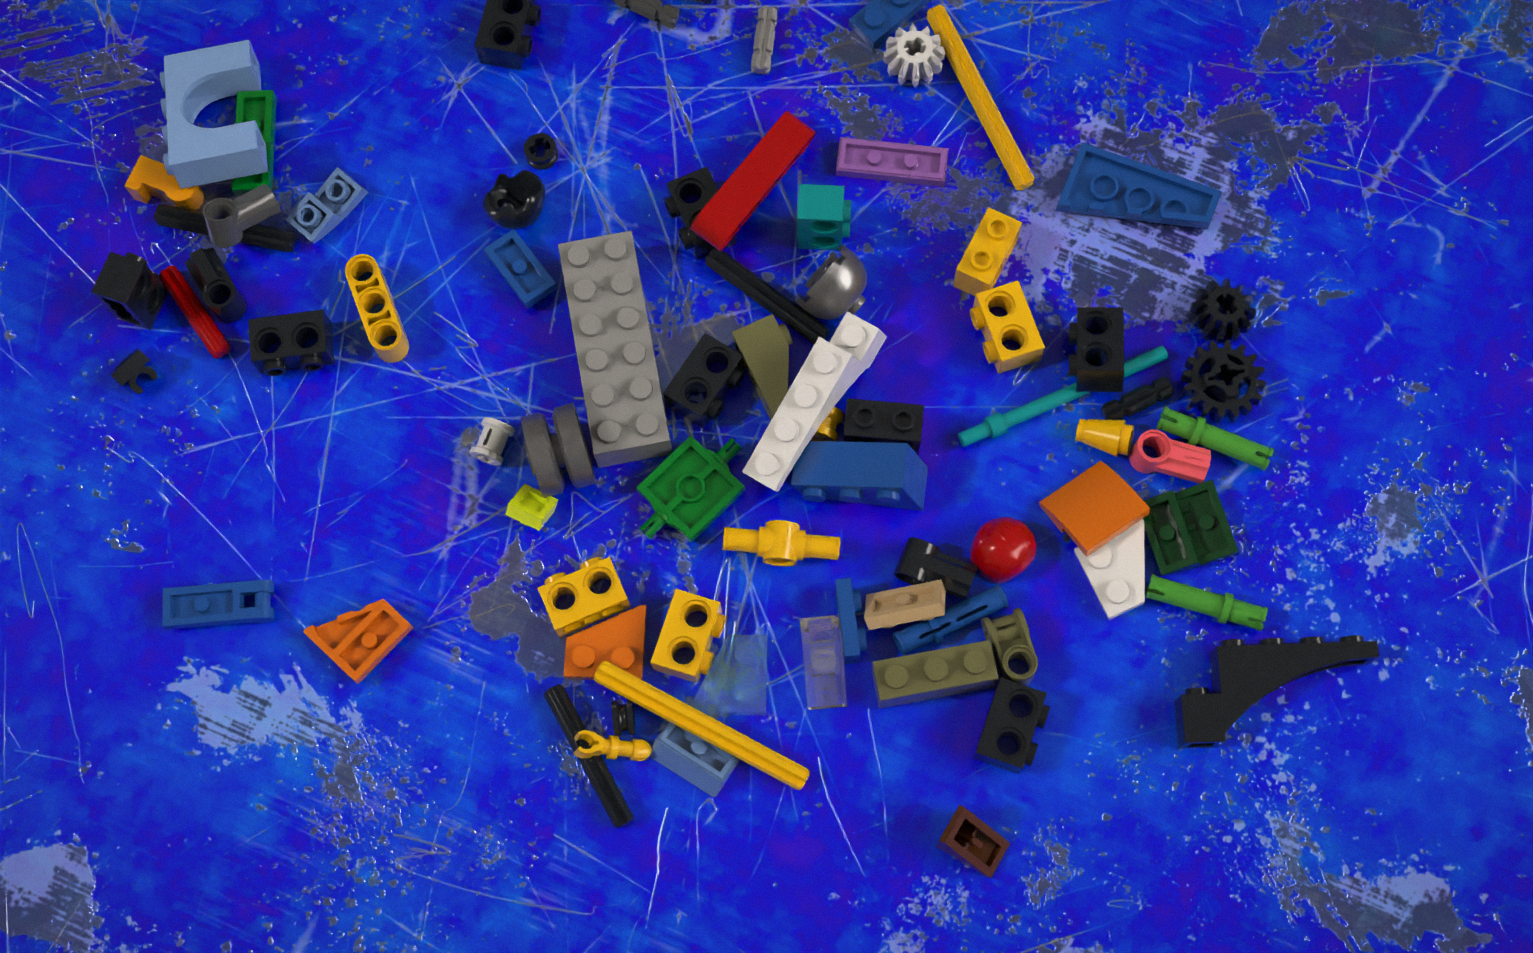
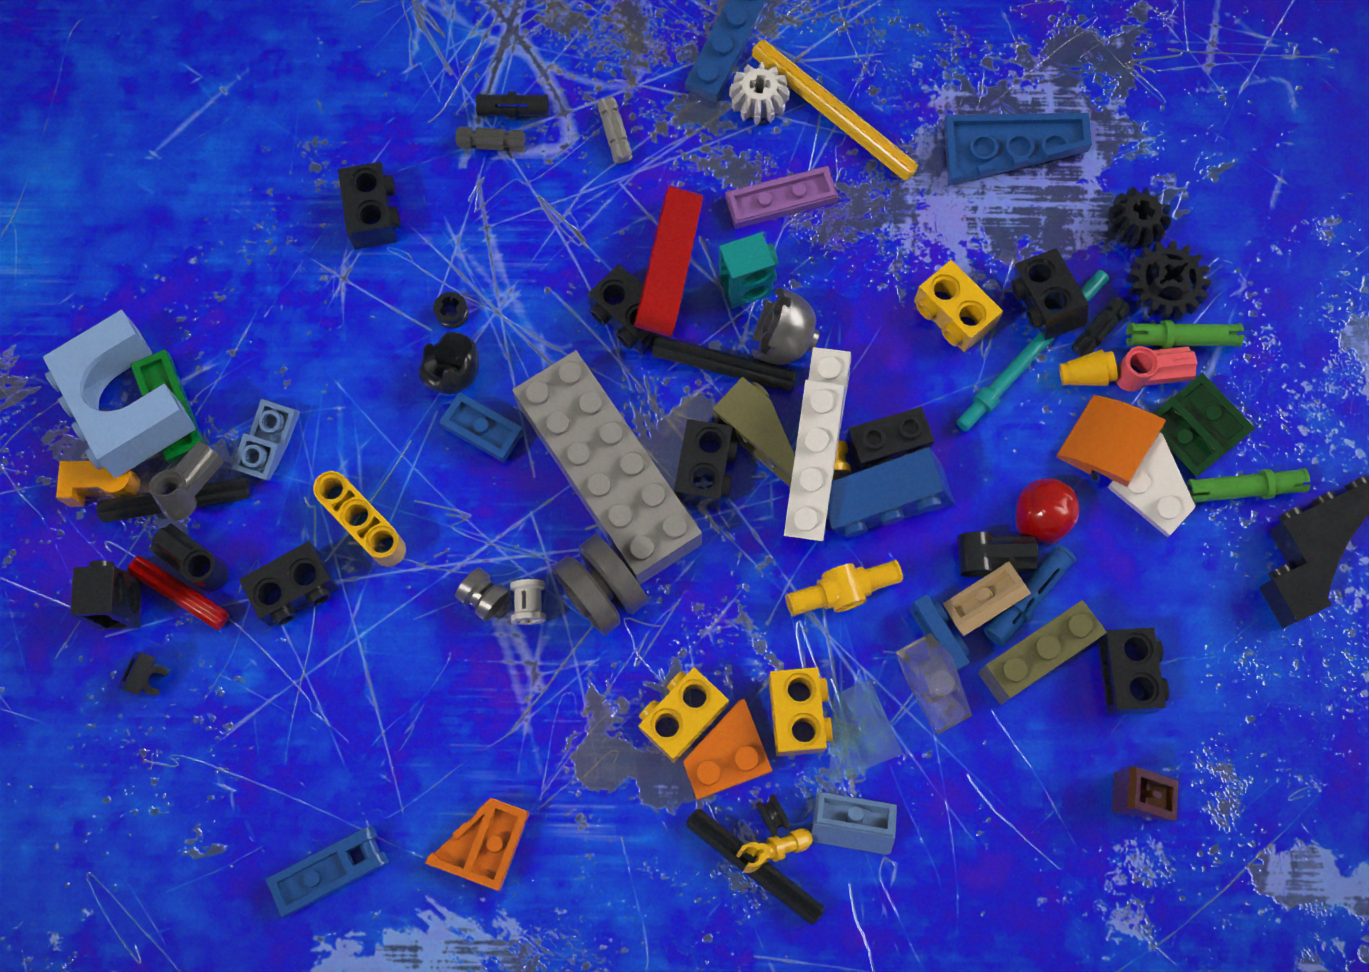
camera: 25 degrees left, 0 degrees up
neon yellow plate [505,484,558,531] -> none
yellow axle [593,661,810,790] -> none
green plate [636,435,745,543] -> none
yellow brick [953,207,1022,296] -> none
olive piece [981,608,1038,686] -> none
none -> flat silver wheel [455,567,510,622]

